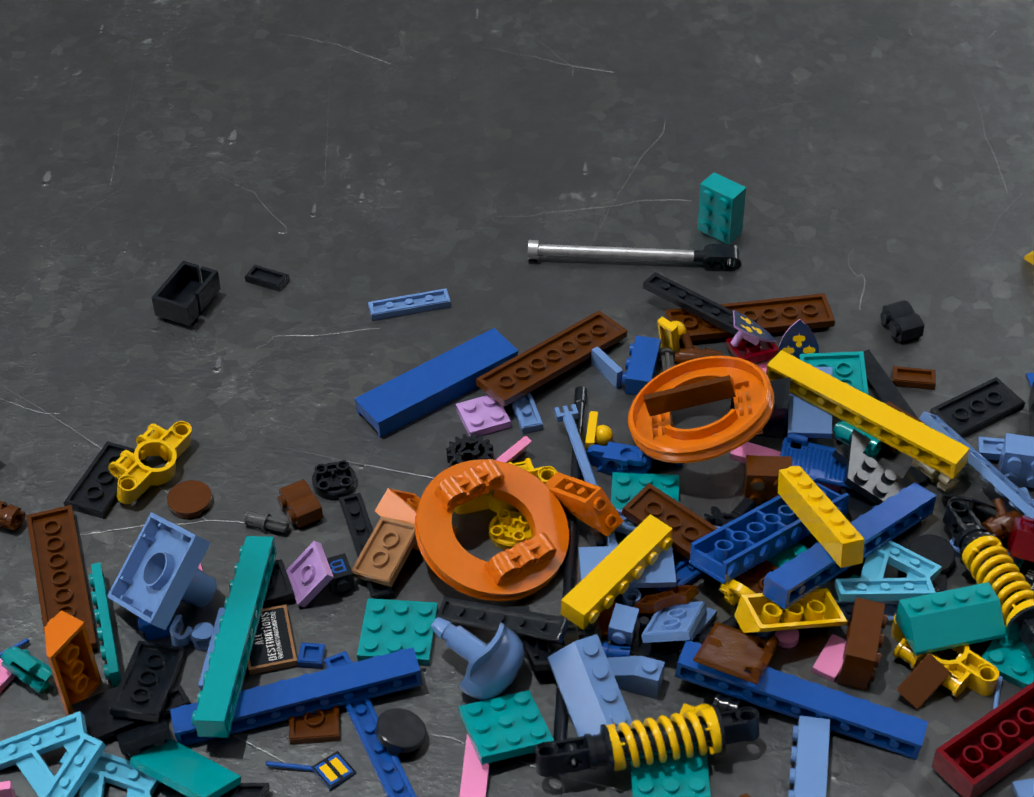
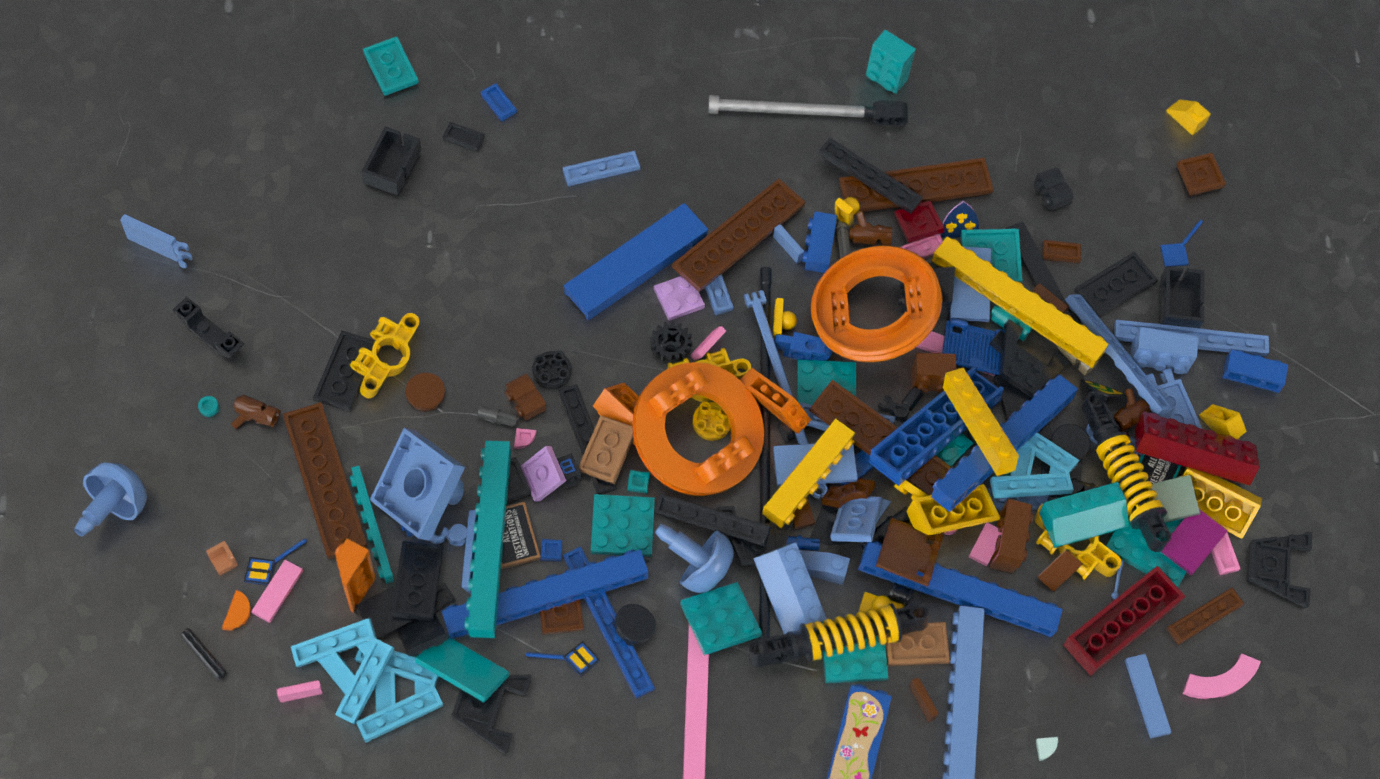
camera: 10 degrees left, 20 degrees up
teal piece [1,646,54,694] -> none
medium blue brick [608,603,639,645] -> none
reddish brown tile [644,375,736,416] -> none
shield [730,310,776,347] -> none
none -> teal plate [363,37,419,96]
none -> blue tile [481,83,517,121]
none -> bright pink tile [514,428,536,449]
none -> teal tile [627,470,650,494]
none -> medium nougat tile [886,622,950,666]

